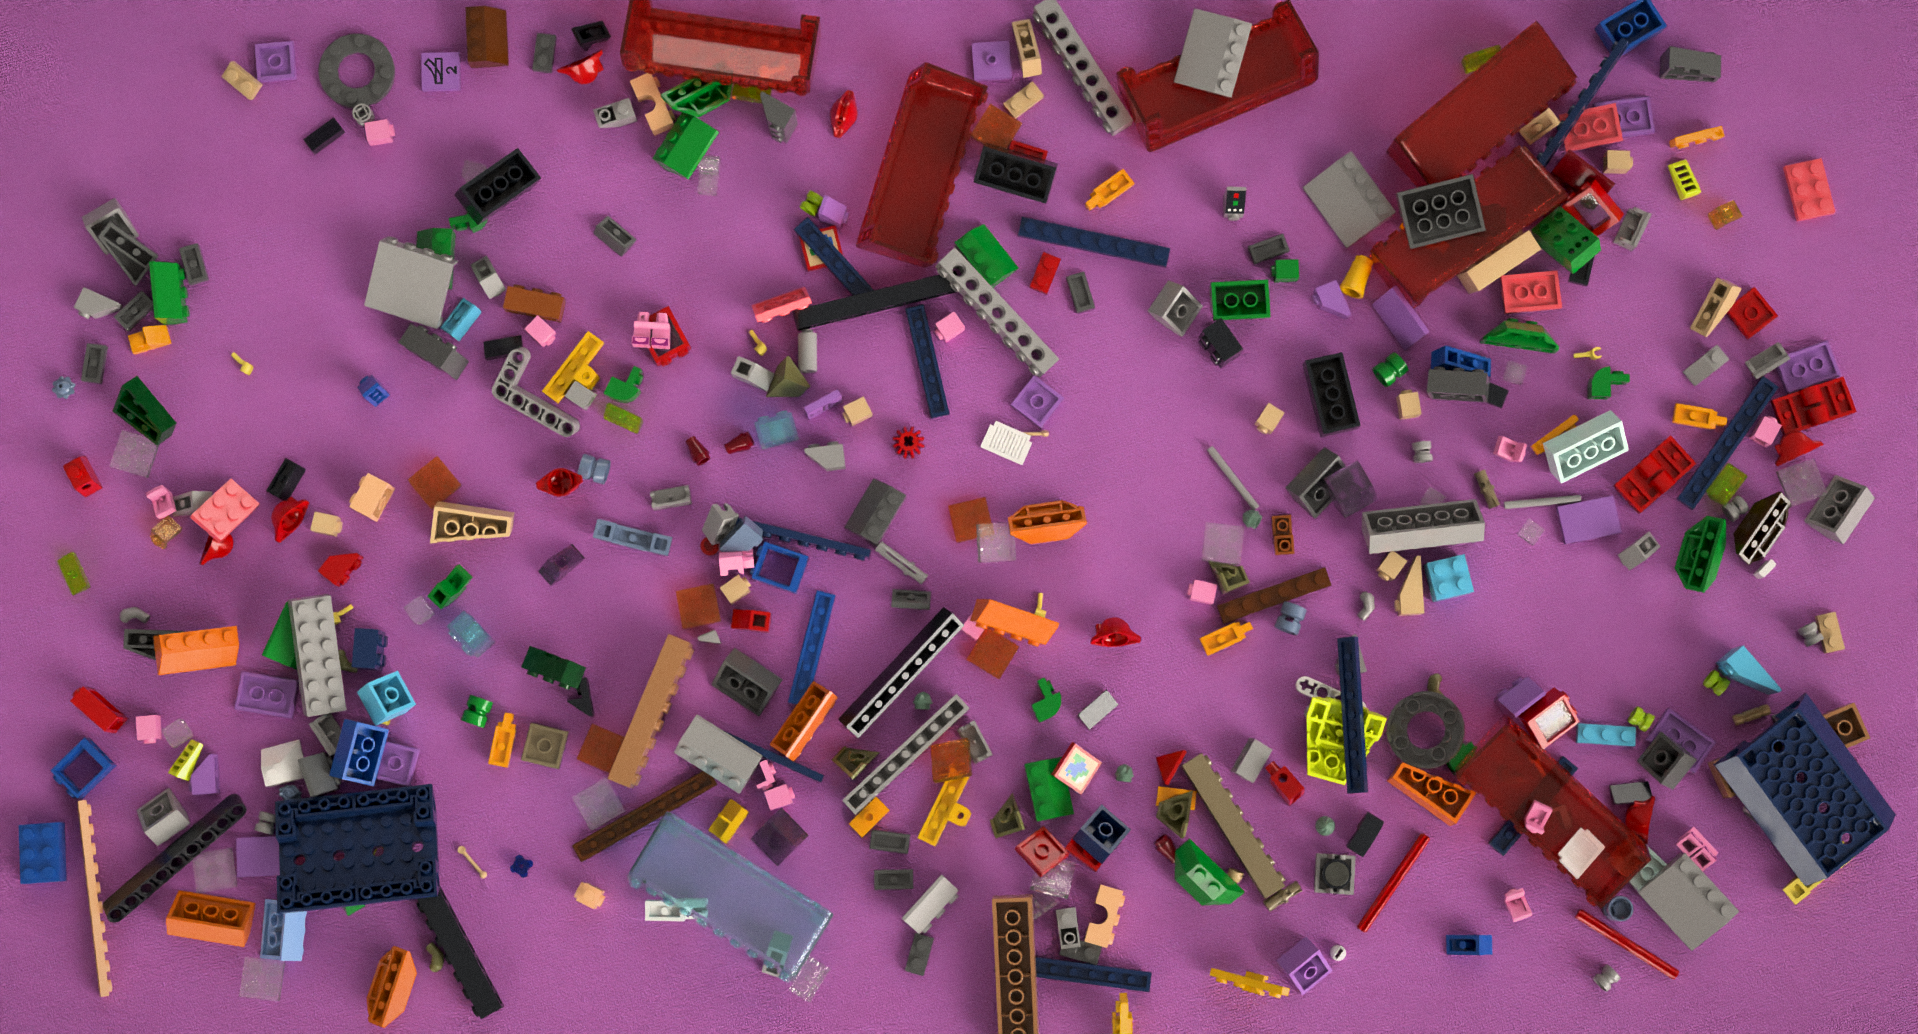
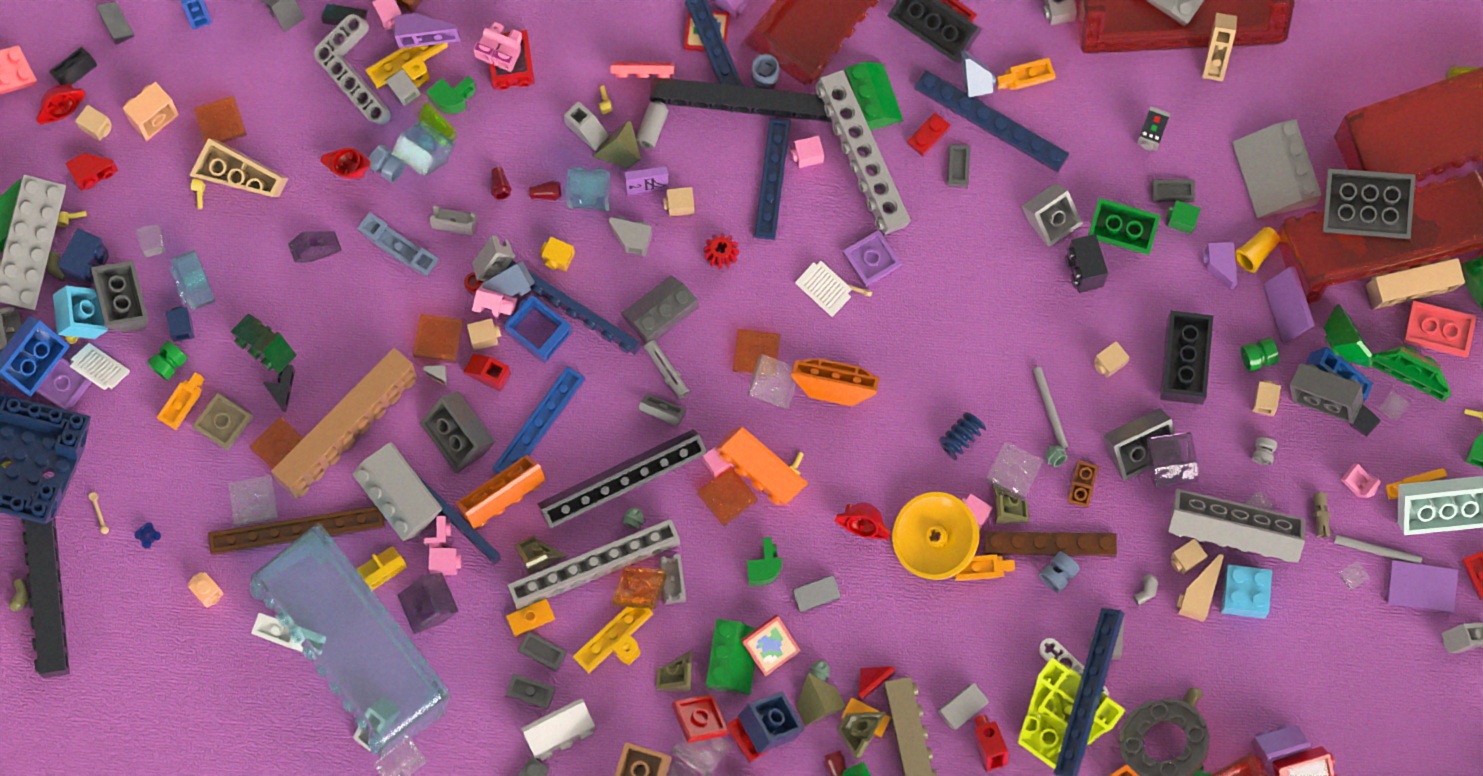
camera: 25 degrees right, 10 degrees down
green brick [428,564,473,609] -> none
none -> white window [70,343,130,390]
none -> dark grey slope [91,261,148,332]
none -> slope [95,1,135,45]
none -> dark blue brick [166,306,195,342]
none -> light yellow hand [191,179,205,209]
none -> clear light blue brick [392,121,455,176]
none -> medium lavender slope [395,14,461,48]
none -> yellow brick [540,237,575,272]
none -> sand blue wheel [752,54,779,89]
none -> olive slope [796,673,846,727]
none -> yellow dish [892,492,979,580]
none -> dark blue piece [939,412,986,460]
none -> slope [961,50,996,97]
none -> tan slope [1202,13,1237,81]
none -> green wedge [1323,303,1373,368]

